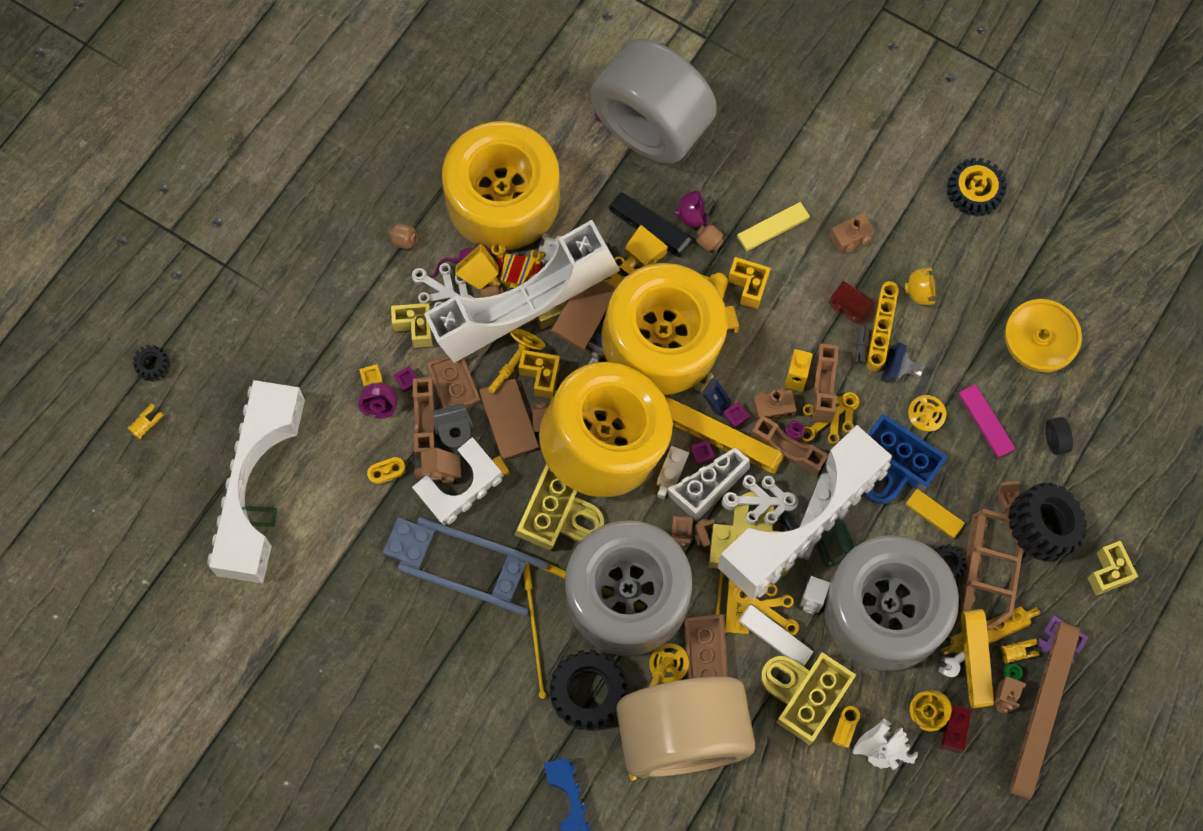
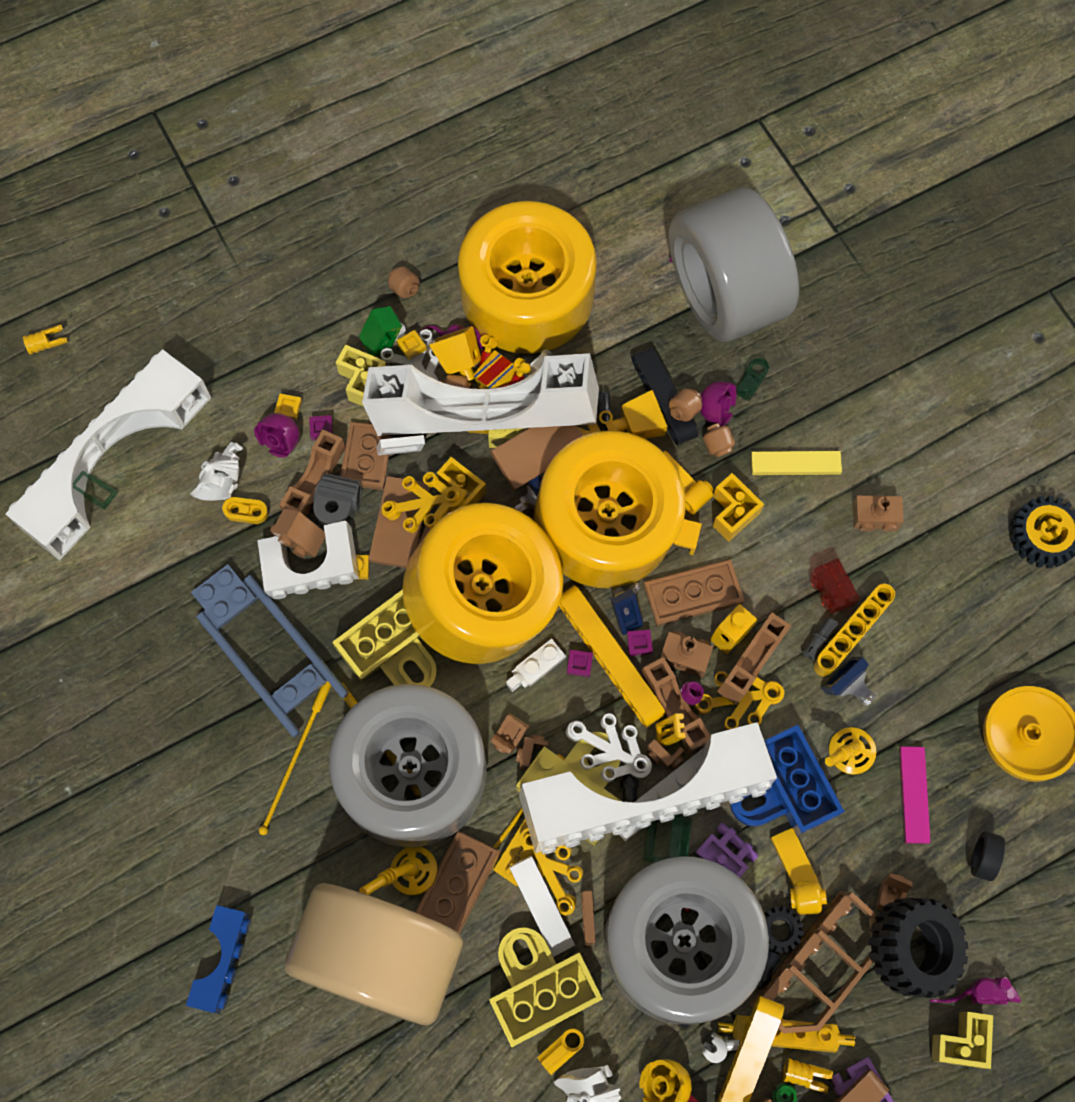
camera: 30 degrees right, 0 degrees up
black tyre [133,345,170,382] -> none
yellow dish [488,328,545,394] -> none
black tyre [550,650,627,731] -> none
white wedge [667,448,750,521] -> none
white brick [799,576,830,614] -> none
yellow cylinder [905,267,935,305] -> none
none -> white helmet [190,442,243,501]
none -> green brick [359,306,402,356]
none -> white tile [376,435,425,456]
none -> yellow plant [381,472,465,533]
none -> yellow plate [396,330,427,361]
none -> medium nougat tile [581,891,595,946]
none -> medium nougat tile [643,559,745,627]
none -> medium nougat bracket [646,739,685,770]
none -> yellow tile [655,714,685,747]
none -> medium nougat head [669,388,702,422]
none -> medium lavender plate [695,822,759,877]
none -> clear green piece [736,358,769,401]
none -> yellow head [790,881,827,915]
none -> magenta animal [930,977,1021,1005]

